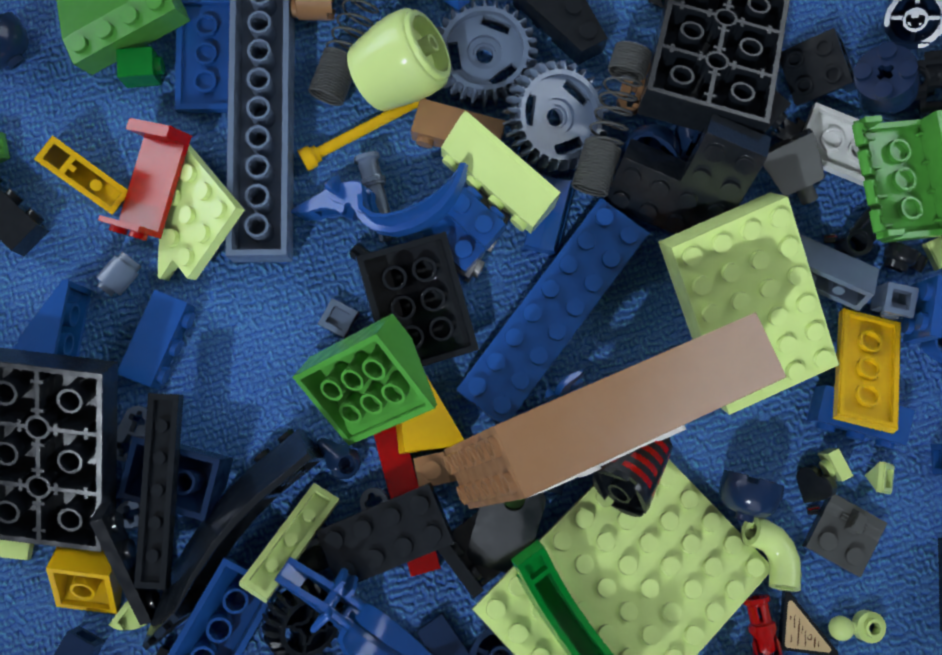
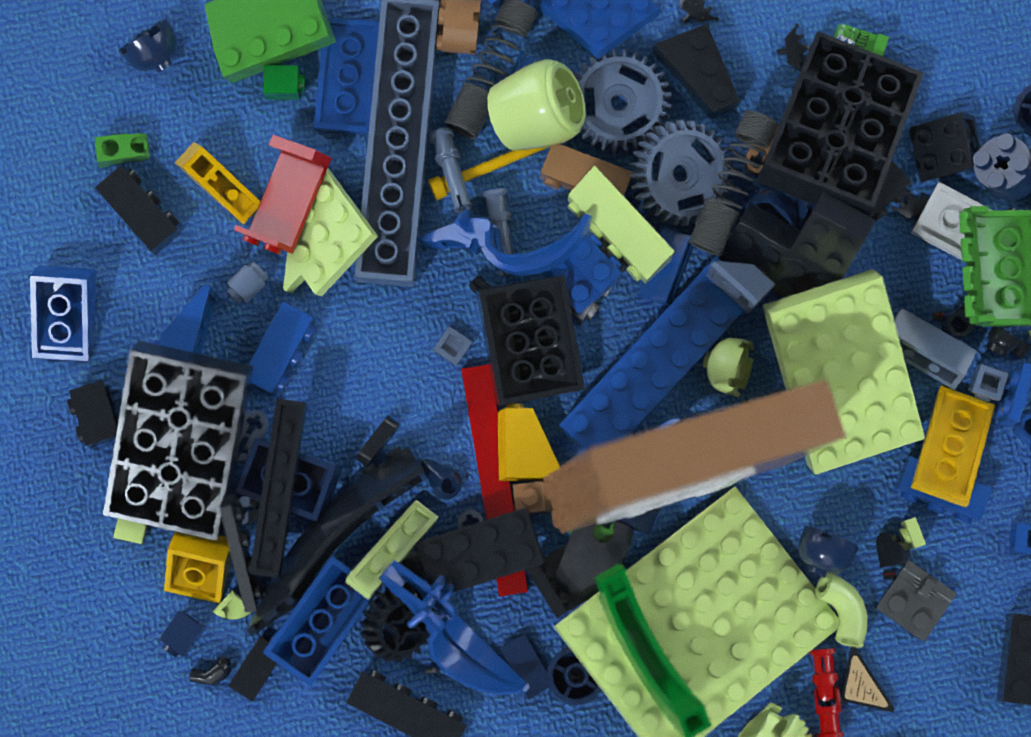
camera: 10 degrees right, 0 degrees up
bright green slope [292,313,437,445] -> none
black cone [592,438,673,517] -> none
dark grey torso [763,128,825,205] -> none
yellowish green plate [828,610,886,644] -> none
yellowish green slope [865,461,895,495] -> none
none -> black beam [355,416,400,467]
none -> sand blue pin [429,127,472,213]
none -> yellowish green cylinder [703,338,754,397]
none -> sand blue slope [706,261,775,314]

